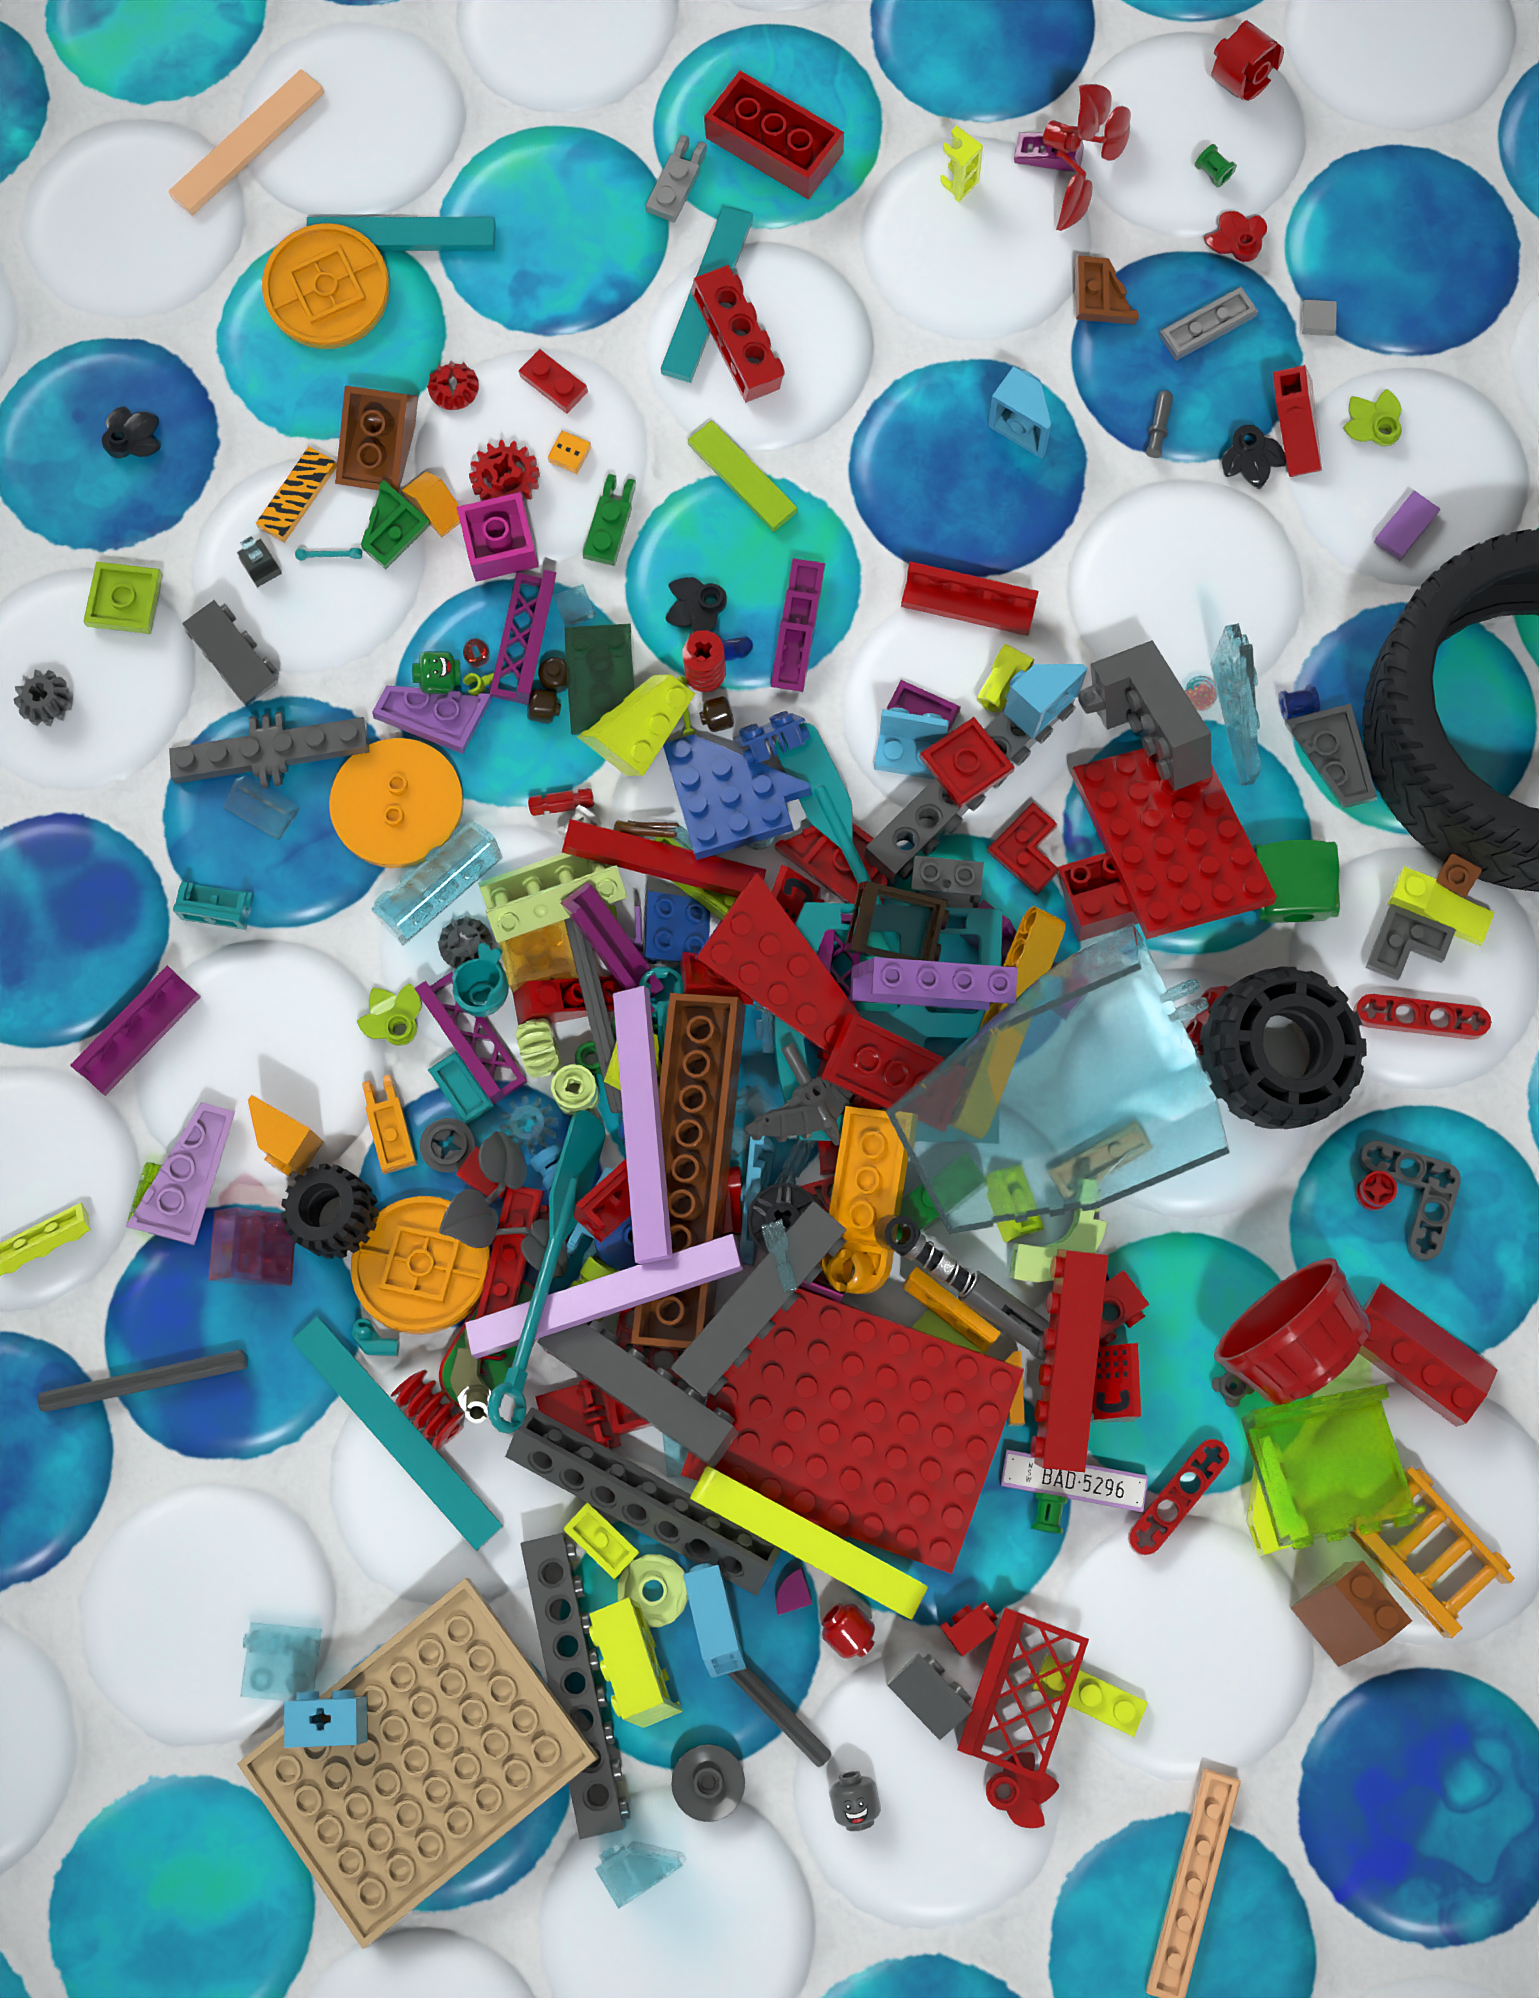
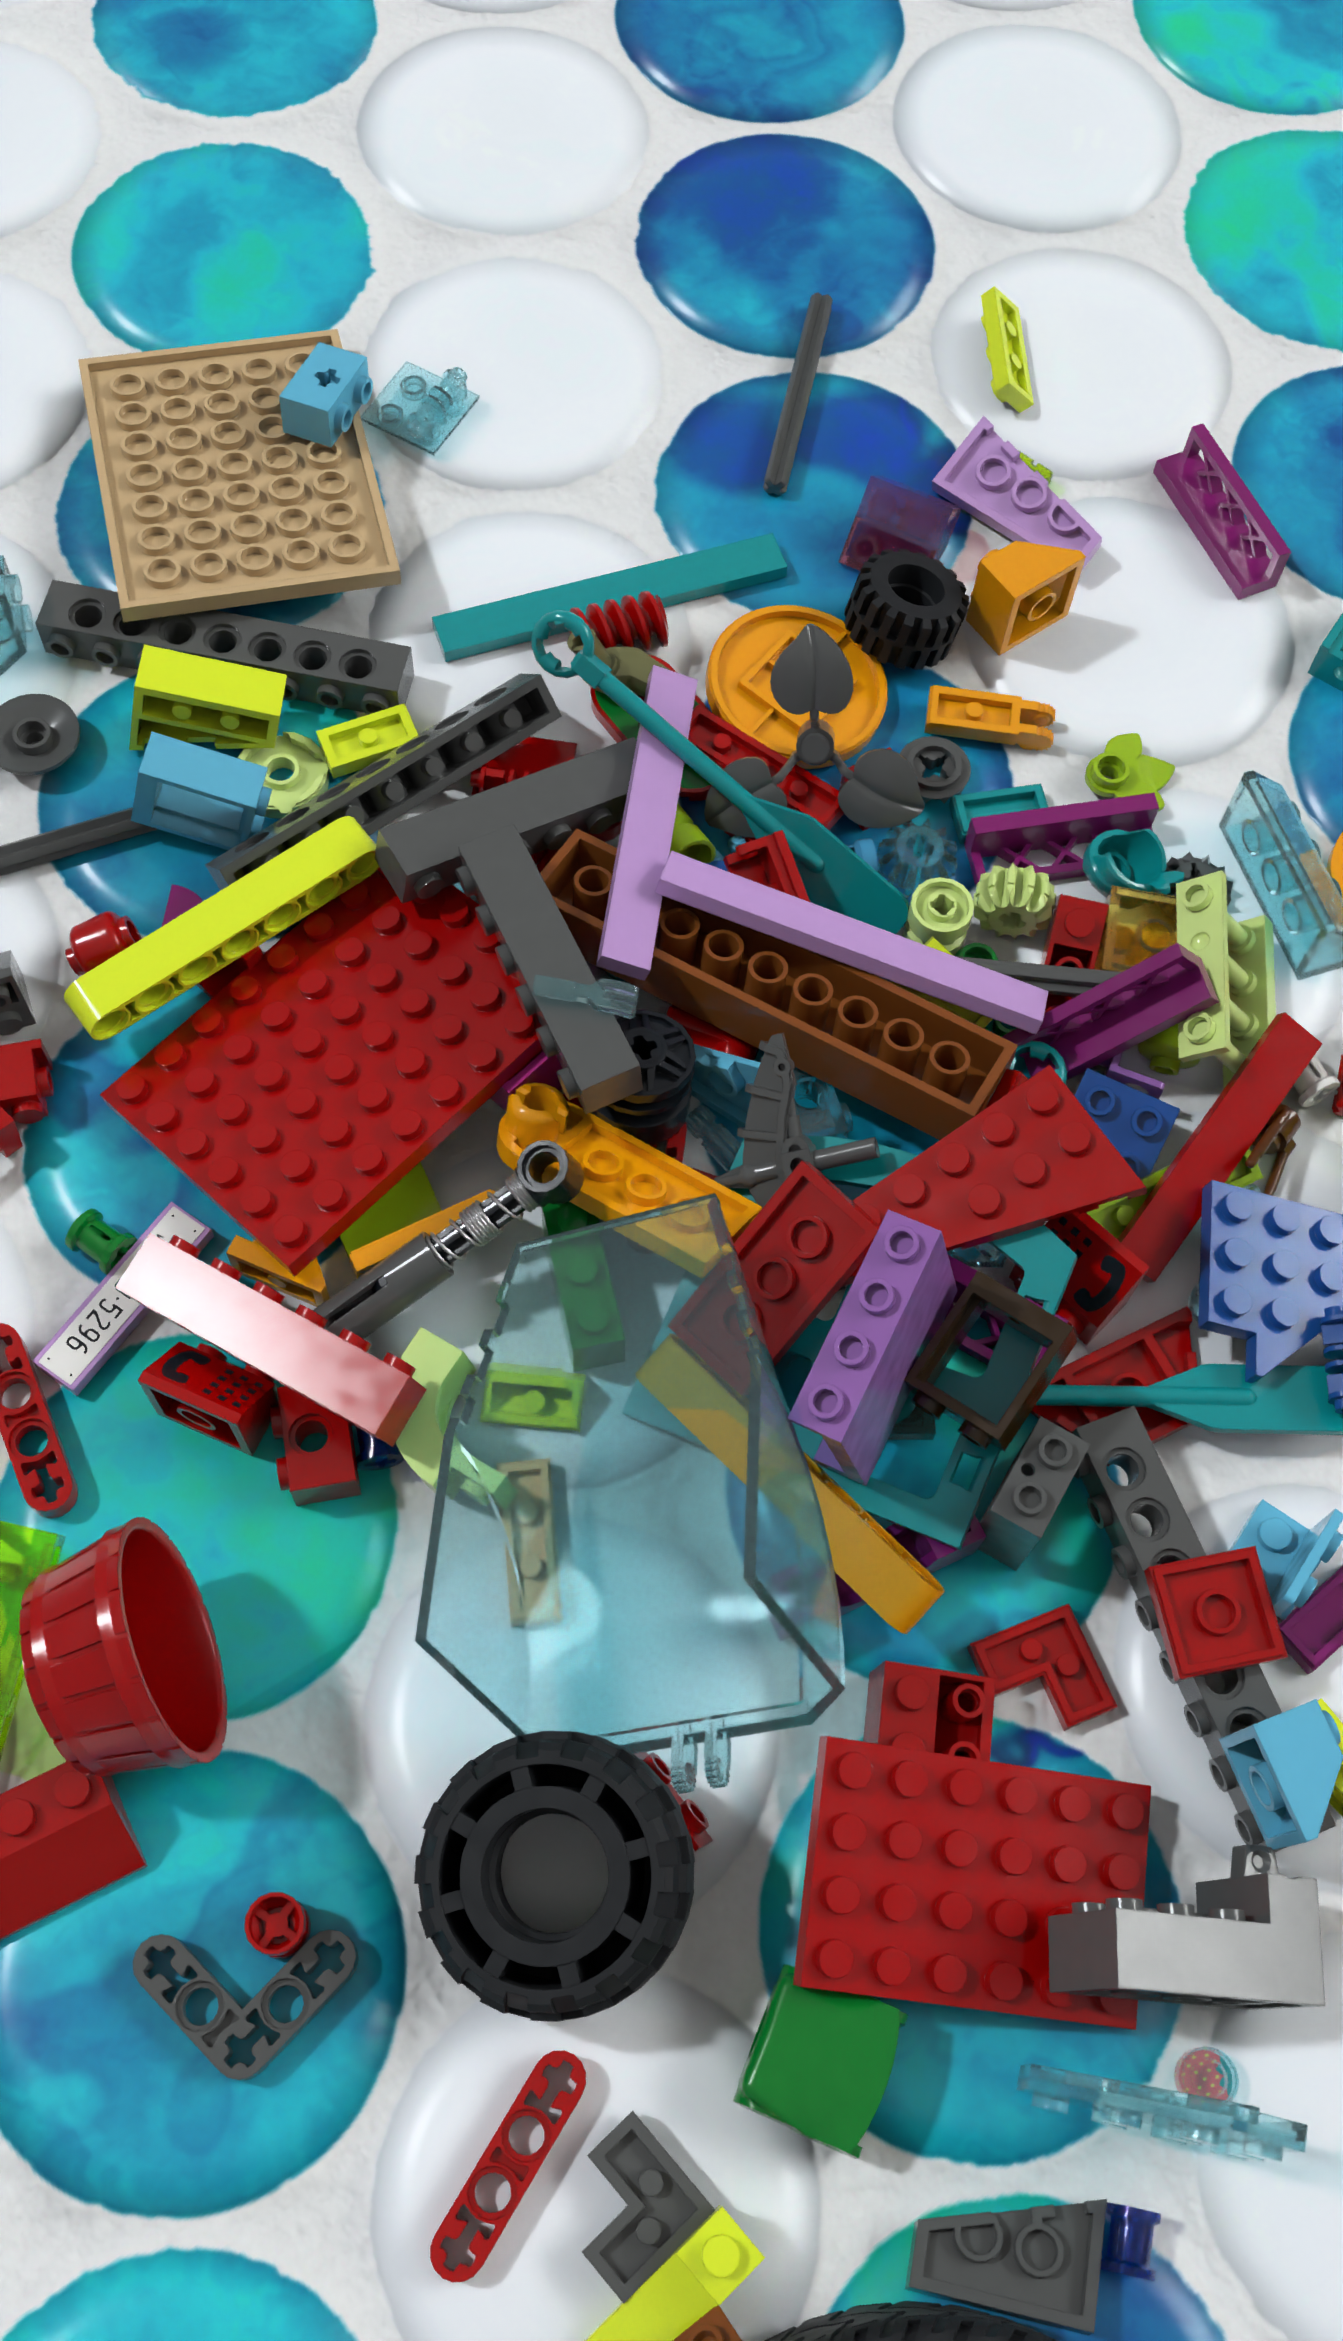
camera: 105 degrees right, 10 degrees down
teal arm [352,1318,400,1356] -> none

